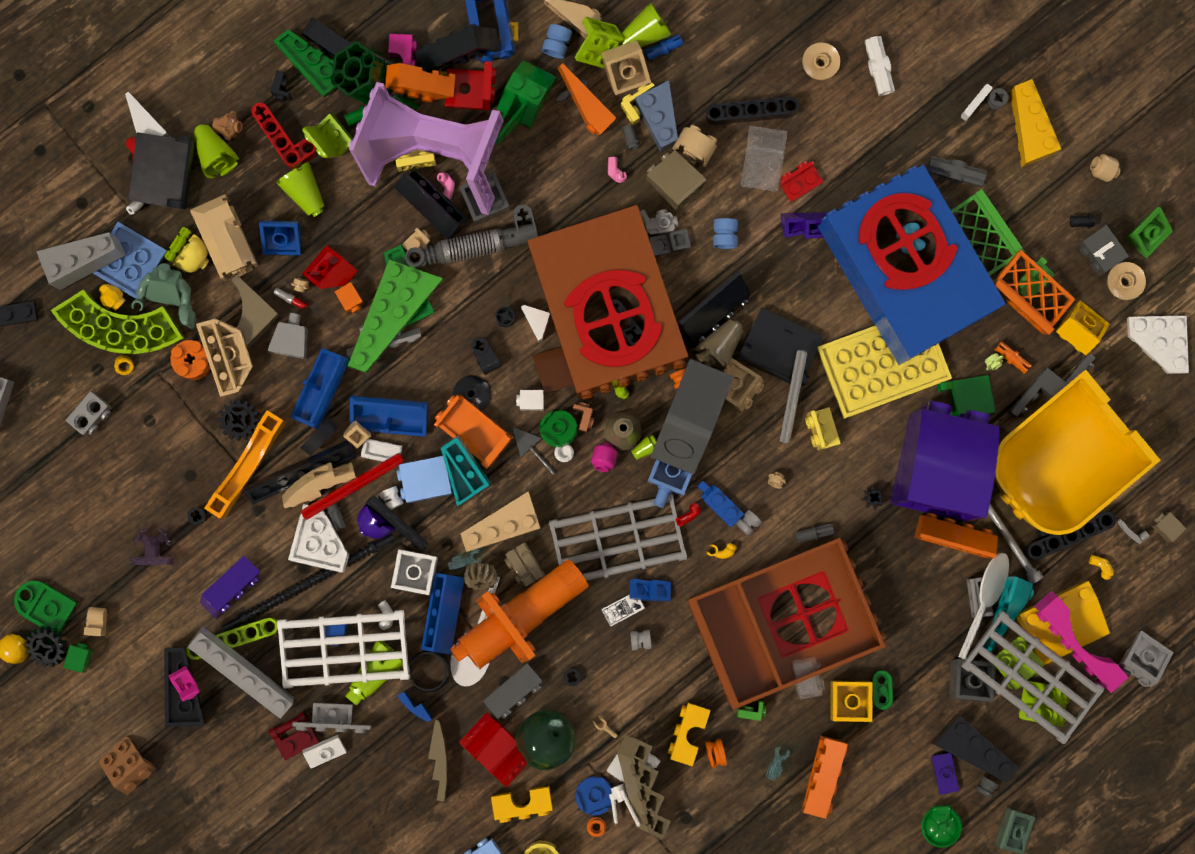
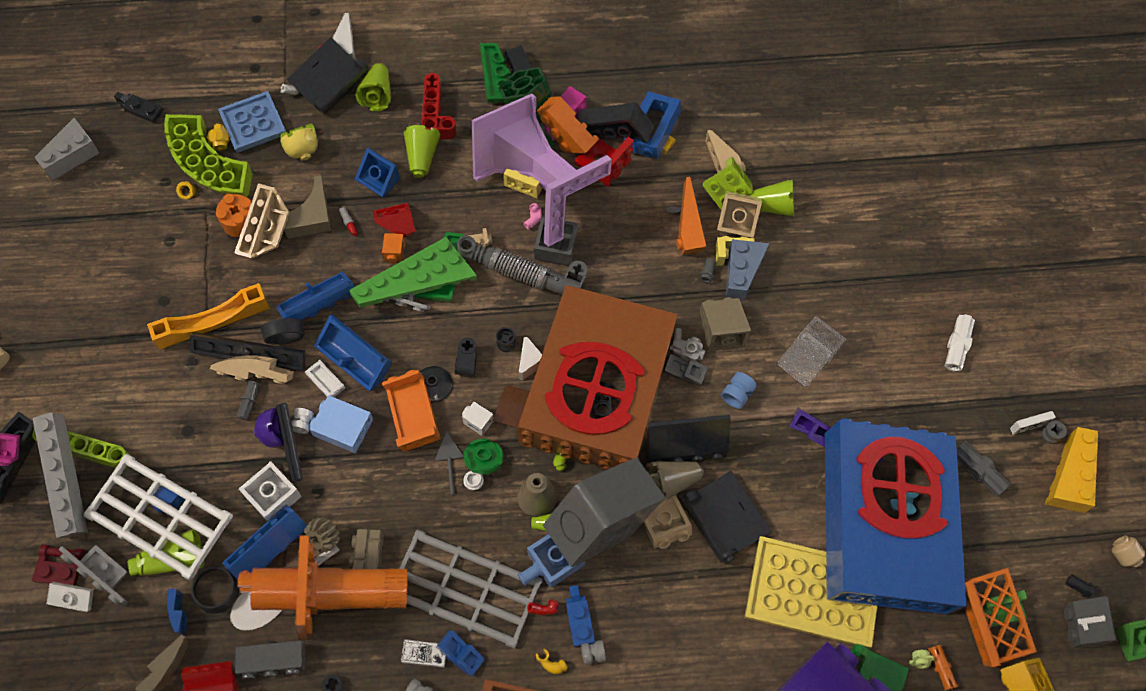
camera: 30 degrees right, 20 degrees down
light grey wedge [36,232,125,290] -> none
light grey brick [65,391,113,437] -> none
piece [131,528,174,565] -> none
sand green torso [132,263,196,329] -> none
black bush [188,507,207,525] -> none
tan brick [190,194,259,281] -> none
dark purple wedge [200,556,260,619] -> none
medium nougat rock [213,111,243,141] -> none
black gear [217,399,260,441] -> none
black hose [222,533,395,632] -> none
light grey torso [268,313,308,360] -> none
black bracket [271,70,292,102] -> none
white plate [288,504,349,573] -> none
tan plate [291,278,310,292] -> none
red axle [301,453,404,520] -> none
lime bracket [302,113,354,158] -> none
tan brick [343,421,371,449] -> none
white arm [378,600,394,630] -> none
black brick [394,166,469,240] -> none
teal wedge [441,435,491,506] -> none
clear light blue plate [448,550,483,570] -> none
tan wedge [460,491,541,552] -> none
green slope [495,60,557,145] -> none
medium blue wheel [541,24,573,59] -> none
nougat bracket [573,402,594,433] -> none
dark pink head [591,442,618,472] -> none
bright pink arm [608,157,627,183] -> none
blue pin [644,34,684,61] -> none
tan brick [672,125,717,167] -> none
black beam [706,97,799,125] -> none
tan plate [768,472,786,489] -> none
red bracket [779,161,824,203] -> none
light grey axle [780,350,807,443] -> none
tan dish [802,42,840,80] -> none
light yellow bracket [805,407,841,451] -> none
bright green fence [951,189,1025,276] -> none
tan dish [1107,262,1146,300] -> none

